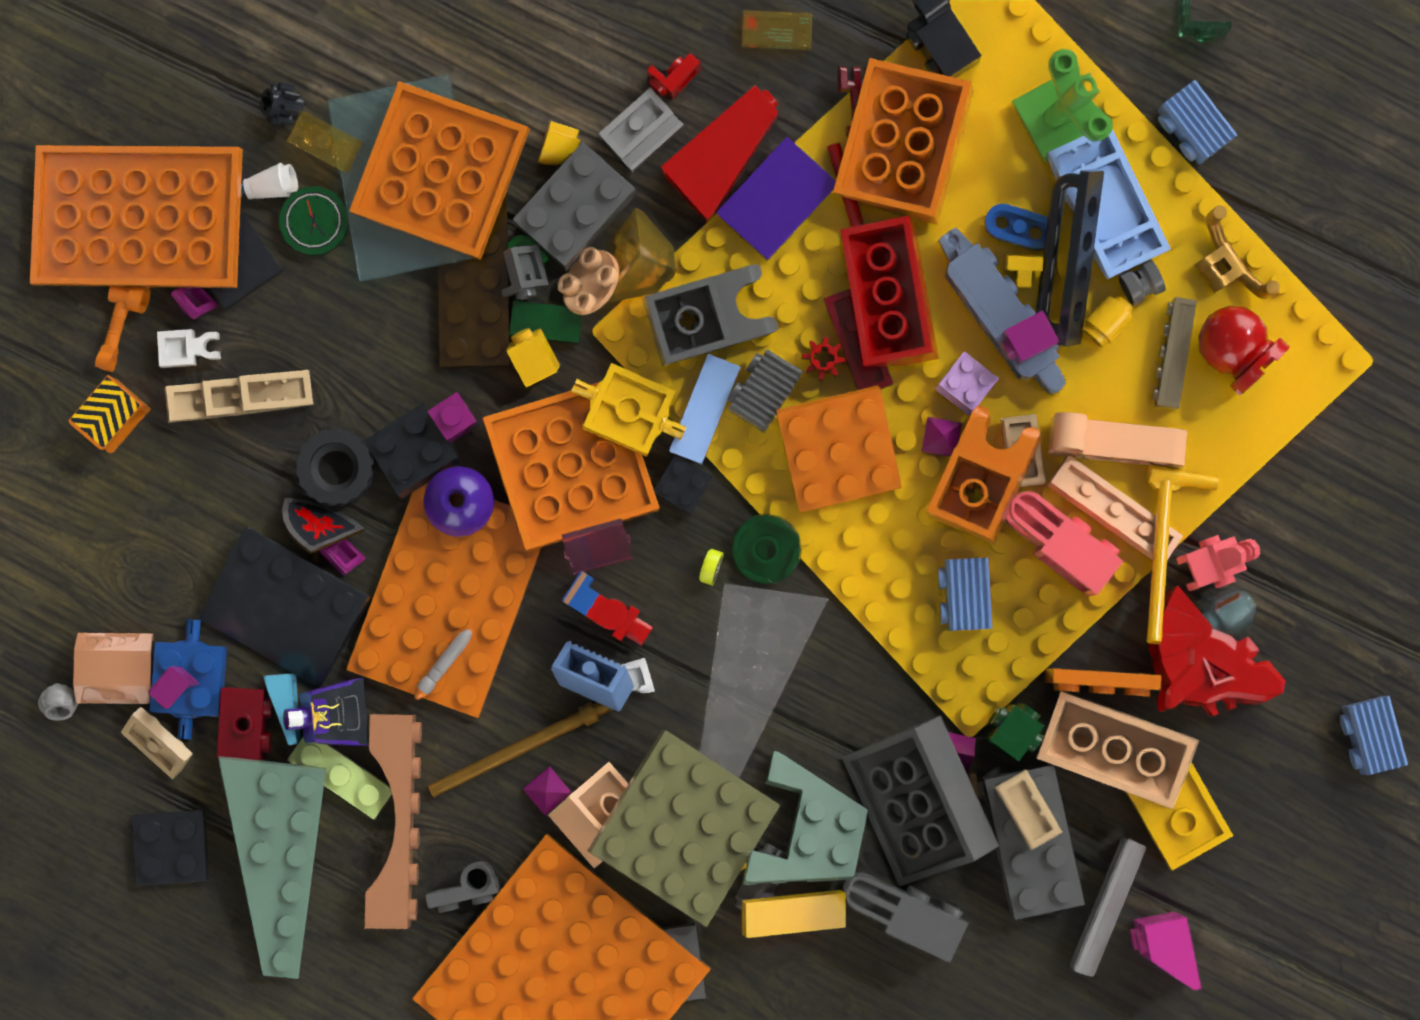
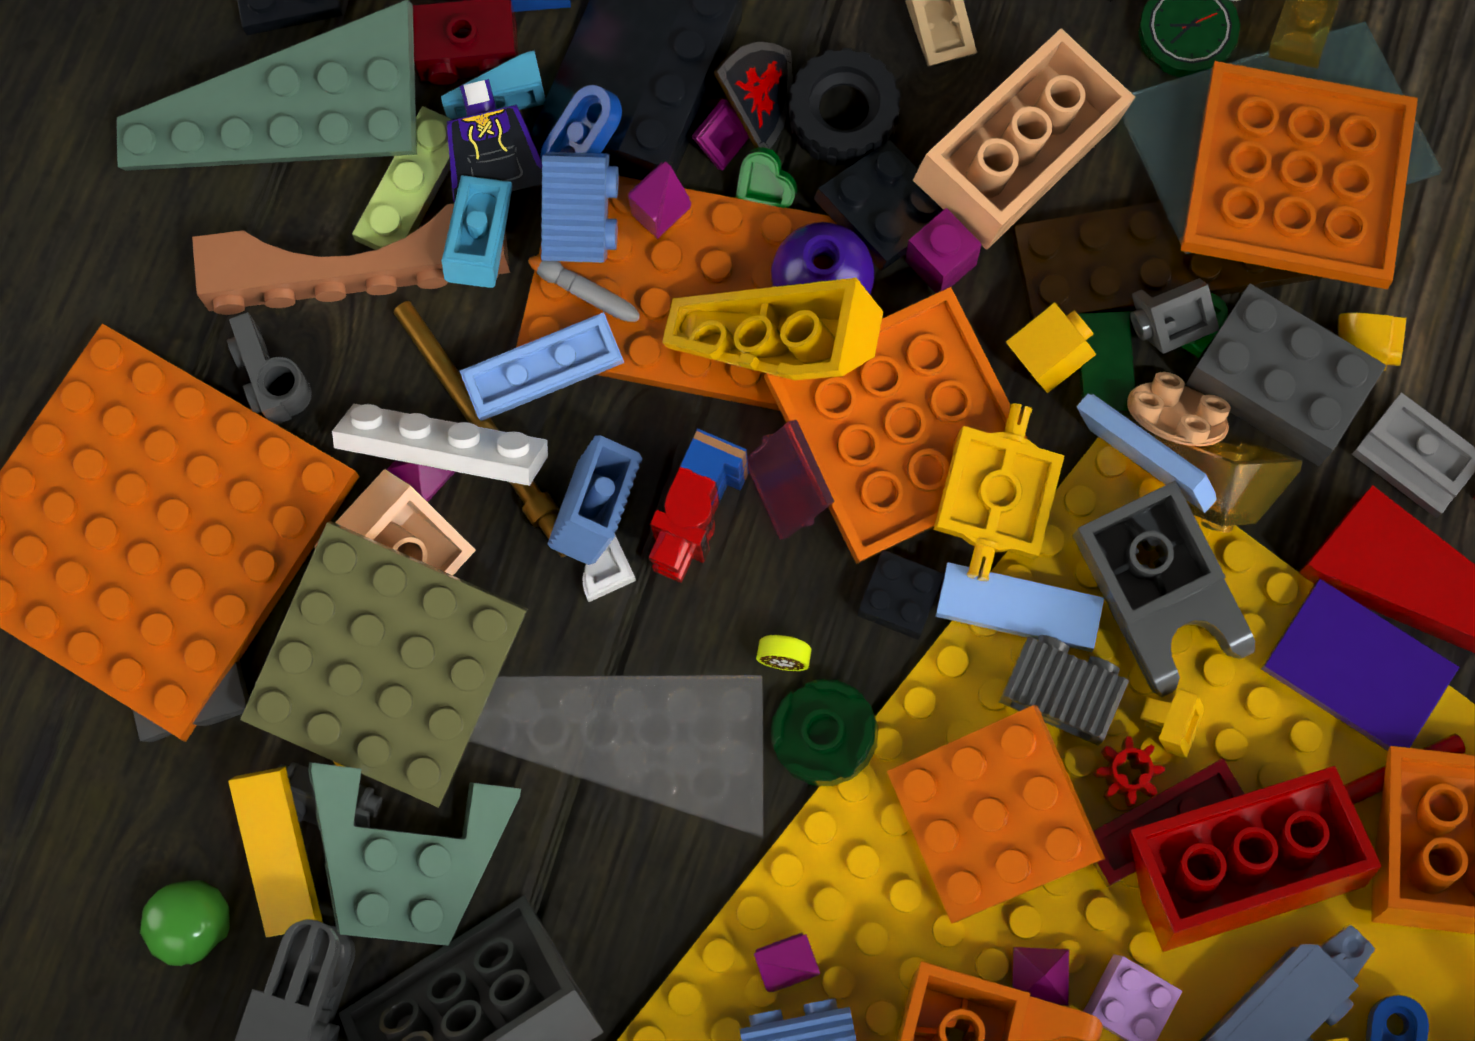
camera: 85 degrees right, 10 degrees down
none -> bright green hair [140,880,230,966]
none -> white plate [332,404,548,486]
none -> medium azure slope [441,175,512,288]
none -> light blue tile [460,312,624,421]
none -> blue plate [540,85,622,161]
none -> medium blue brick [541,152,619,263]
none -> magenta slope [628,161,691,239]
none -> yellow wedge [662,278,883,380]
none -> green tile [735,147,797,208]
none -> magenta slope [754,932,820,992]
none -> light nougat brick [913,28,1135,250]
none -> light blue tile [1076,393,1217,513]
none -> yellow tile [1140,688,1205,759]

